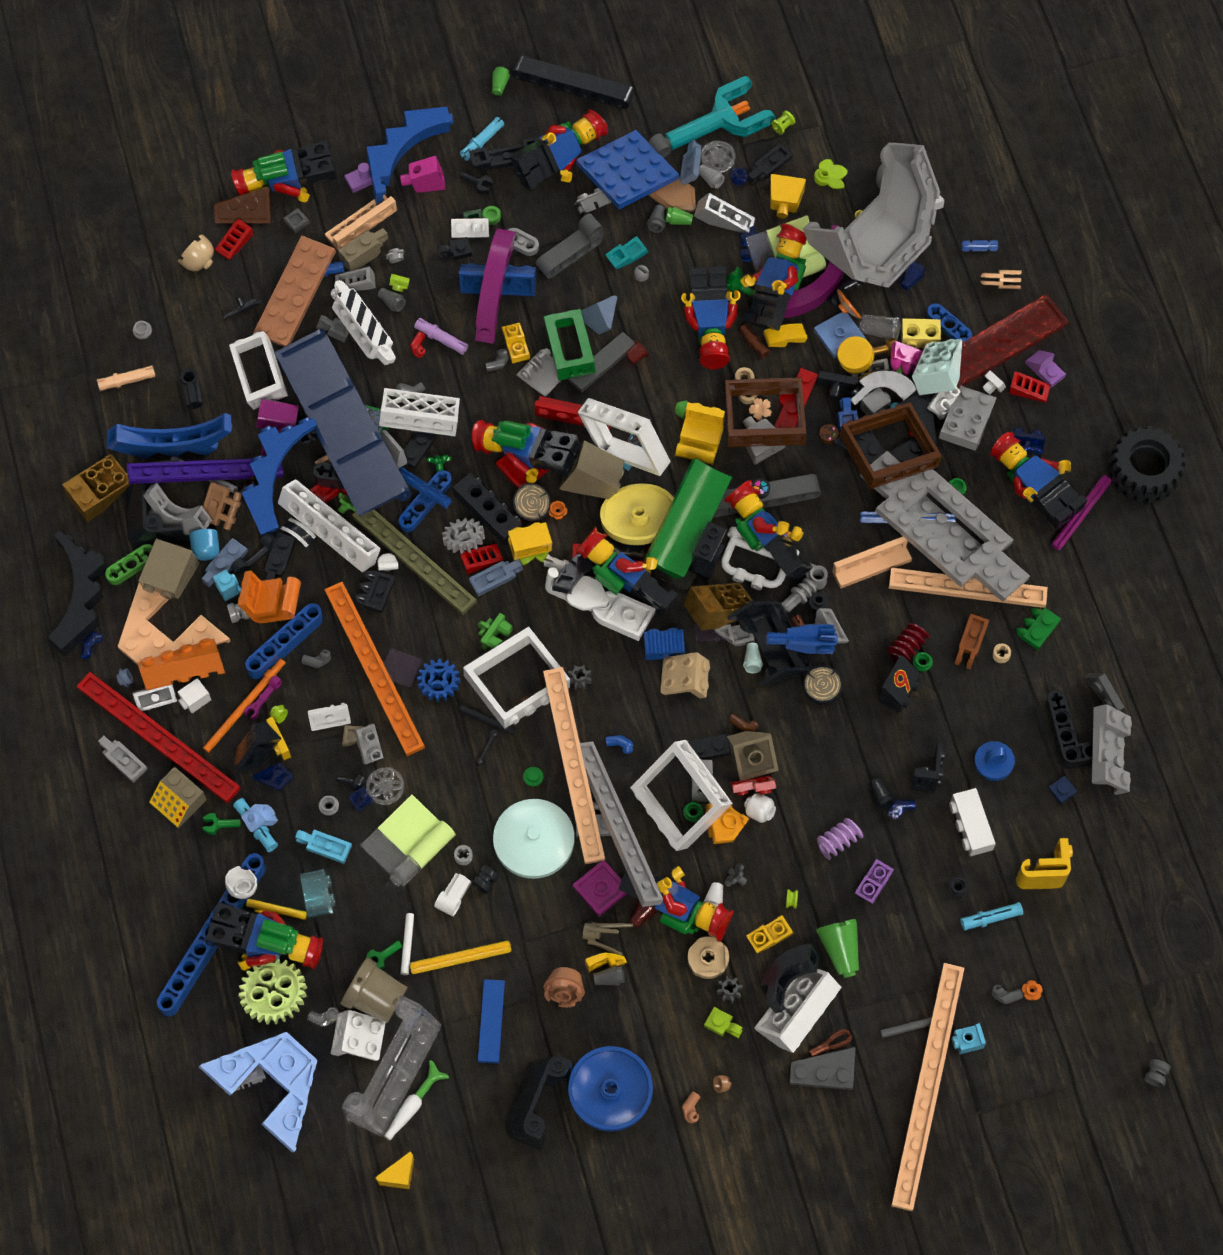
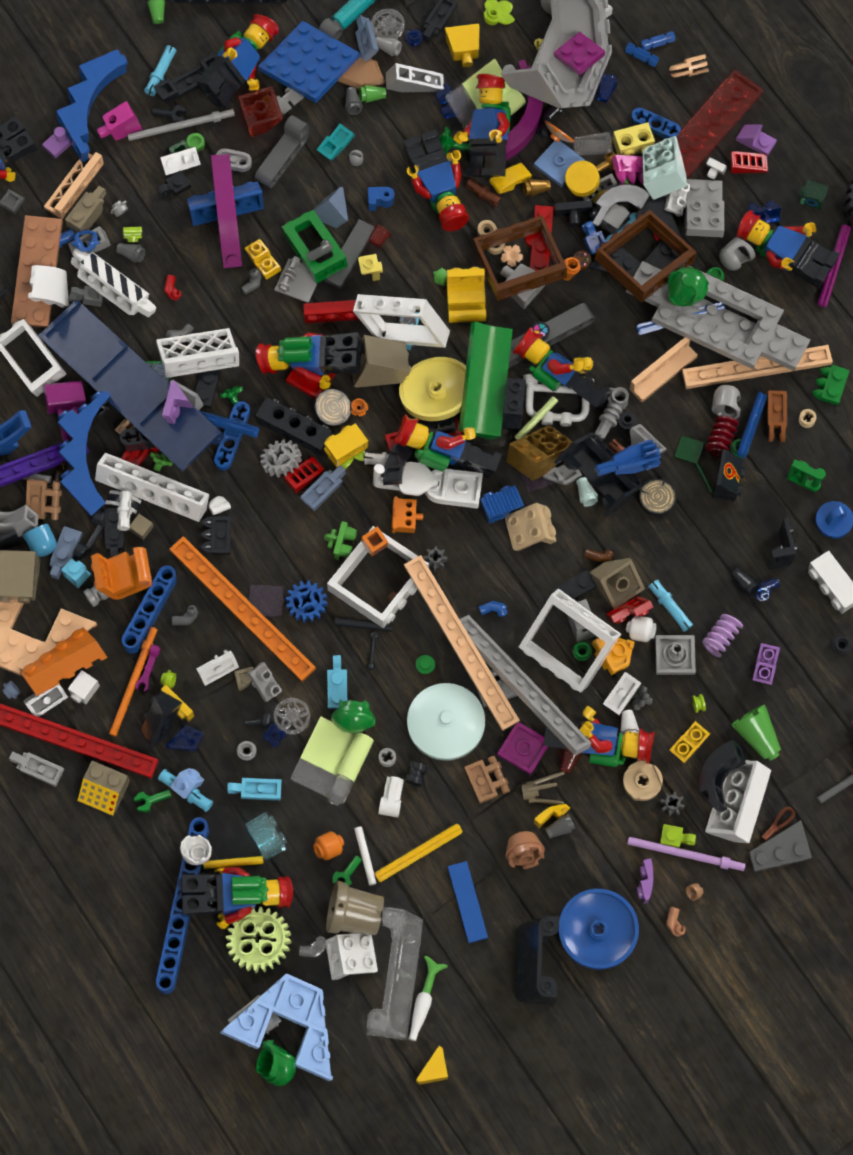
camera: 20 degrees left, 5 degrees up
olive plate [352,510,476,615] -> none
lavender pin [414,318,468,355] -> none
none -> white slope [28,265,69,308]
none -> blue piece [71,230,100,252]
none -> white pin [117,491,132,531]
none -> light grey bar [127,109,235,141]
none -> dark tan piece [129,514,154,540]
none -> medium lavender slope [162,381,193,424]
none -> clear red slope [238,86,283,137]
none -> green helmet [256,1040,296,1087]
none -> dark grey arm [307,240,332,262]
none -> orange head [313,831,344,861]
none -> medium azure plate [327,655,347,709]
none -> green helmet [331,700,376,733]
none -> light yellow bracket [358,254,383,281]
none -> orange brick [361,526,388,557]
none -> blue leg [367,187,395,211]
none -> orange piece [391,497,423,533]
none -> medium nougat plate [464,756,510,804]
none -> yellowish green bar [514,396,558,440]
none -> pearl gold cone [522,179,551,197]
none -> magenta plate [554,32,605,76]
none -> orange cone [563,257,581,281]
none -> white plate [603,672,641,715]
none -> blue axle [625,43,659,67]
none -> lavender bar [628,837,745,871]
none -> medium lavender slope [637,859,653,904]
none -> medium azure pin [648,580,693,632]
none -> light grey plate [655,635,696,675]
none -> green helmet [668,267,709,307]
none -> dark green piece [674,436,713,493]
none -> light grey helmet [712,385,741,419]
none -> light grey helmet [719,237,755,271]
none -> blue axle [737,392,767,458]
none -> green plate [787,460,826,492]
none -> clear green brick [799,180,829,210]

